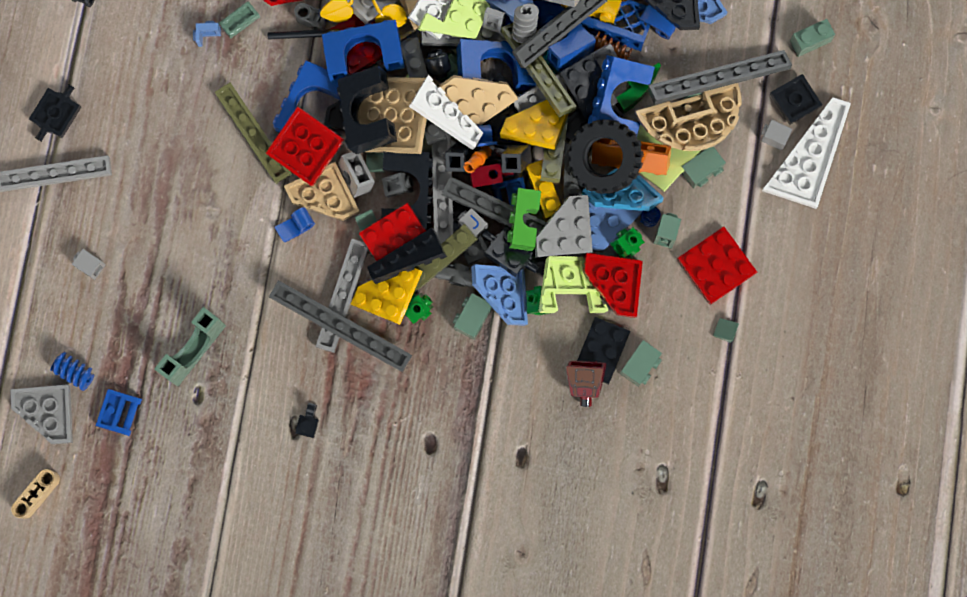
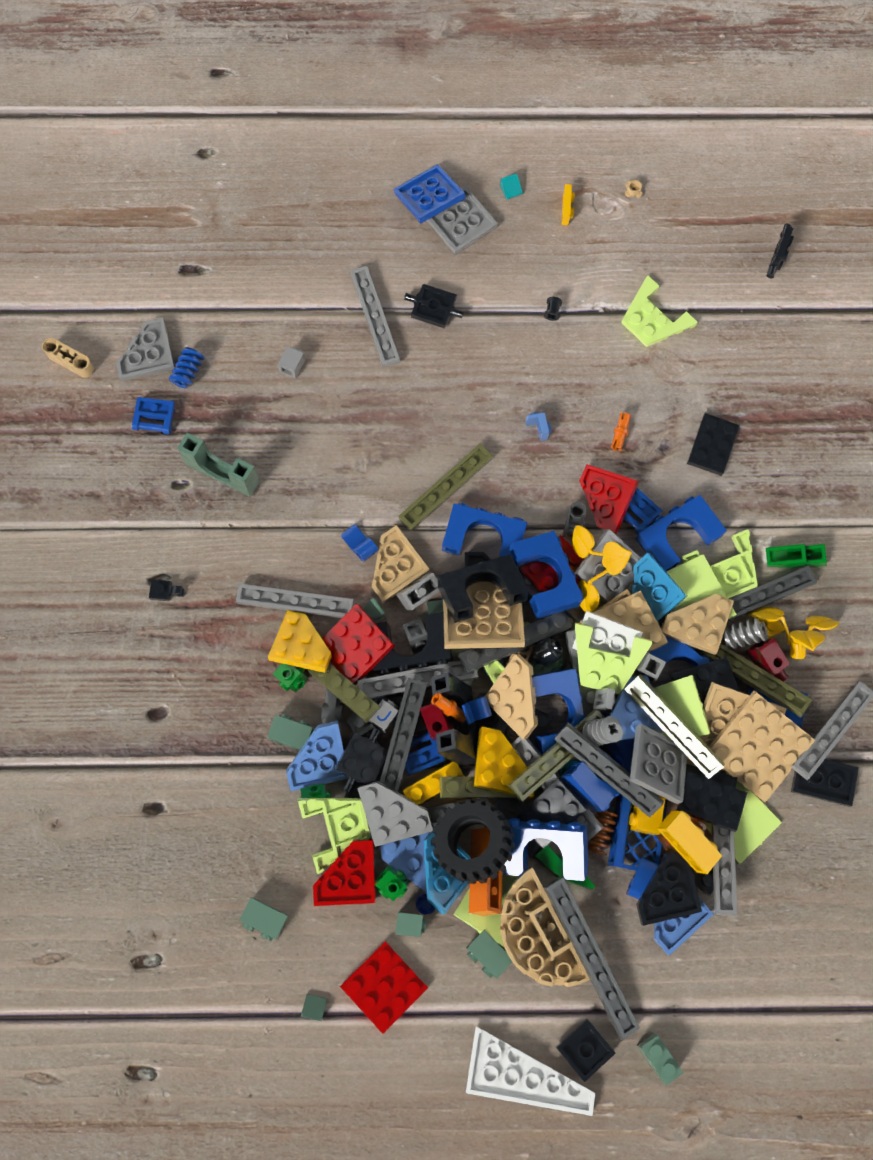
camera: 75 degrees right, 5 degrees down
sand green plate [219,1,260,39] -> none
red plate [266,107,345,186] -> none
black bar [267,29,341,40] -> none
dark grey plate [269,280,412,373] -> none
black wing [367,228,447,284] -> none
white wing [409,75,483,150] -> none
bright green arch [507,188,541,251] -> none
torso [566,361,606,407] -> none
black plate [577,317,631,385] -> none
light grey brick [761,120,792,150] -> none

